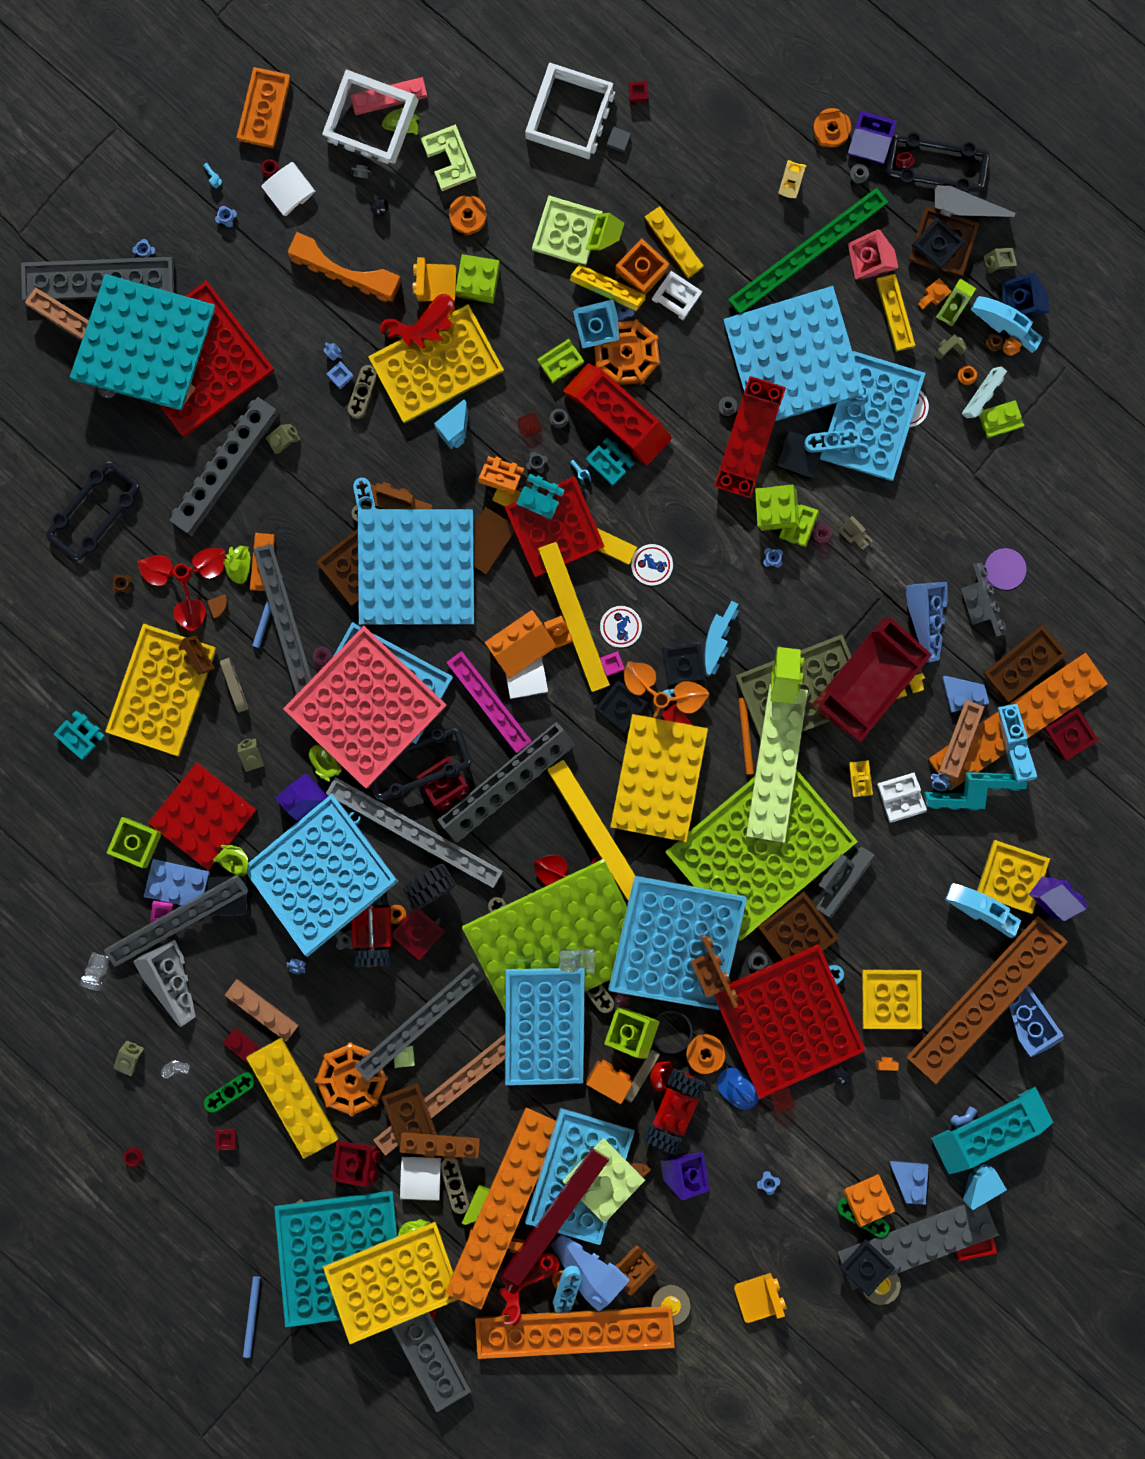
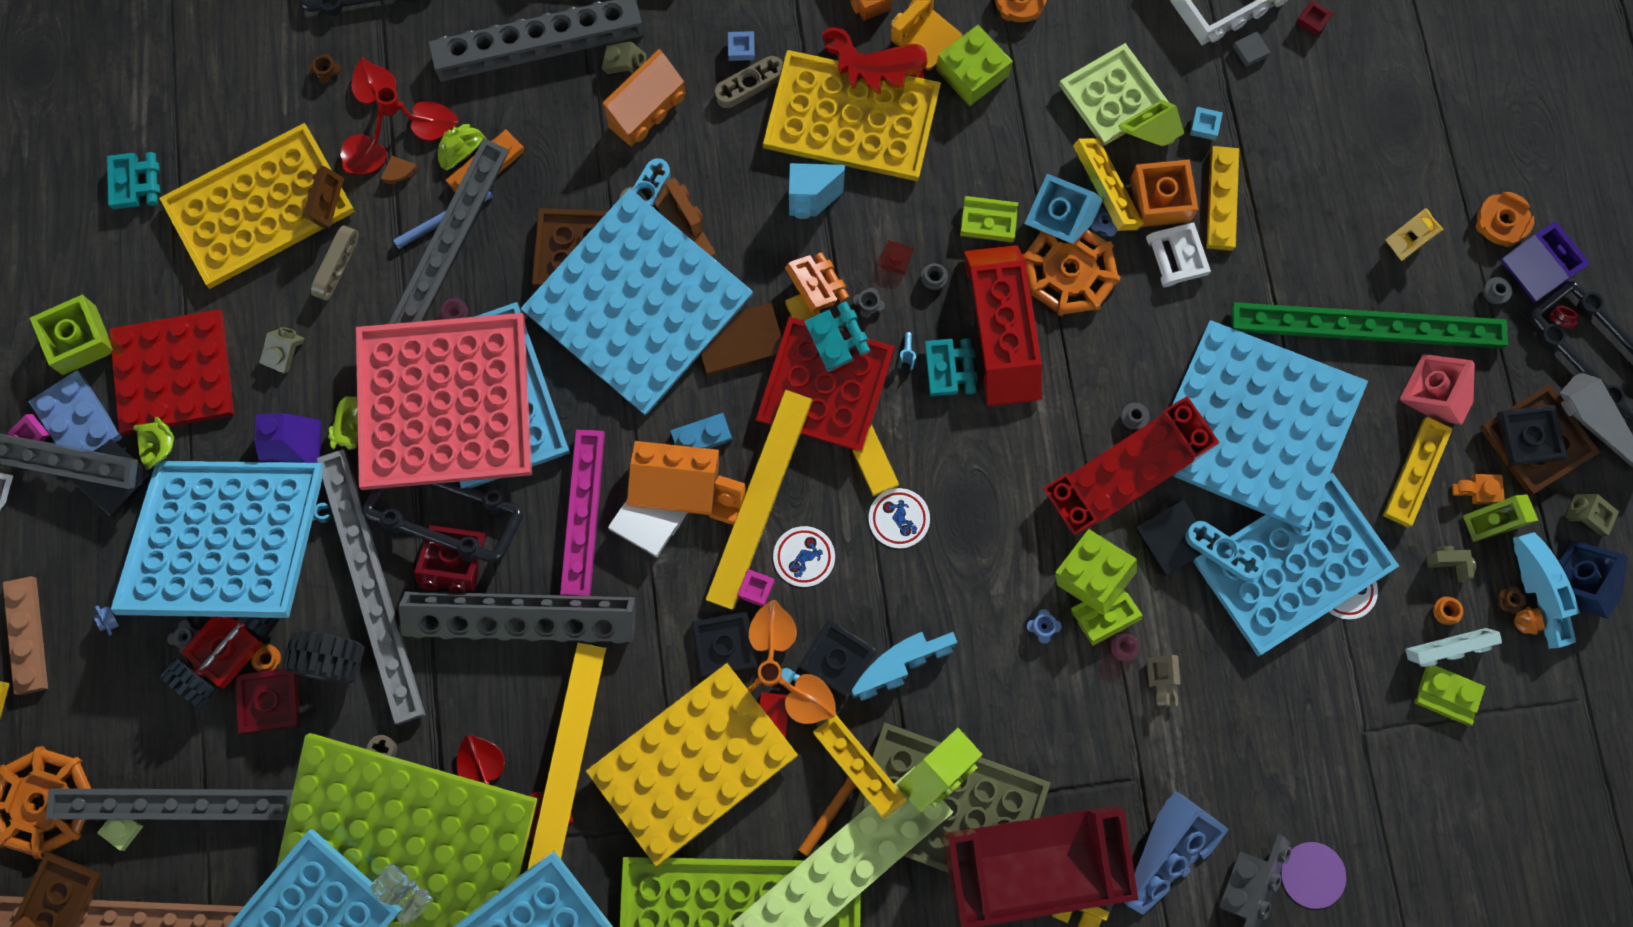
camera: 40 degrees right, 10 degrees down
medium blue plate [324,342,342,361] -> none
none -> orange slope [603,49,686,147]
none -> dark azure plate [671,413,732,449]
none -> yellow plate [813,714,907,820]
none -> medium azure plate [1190,107,1223,141]

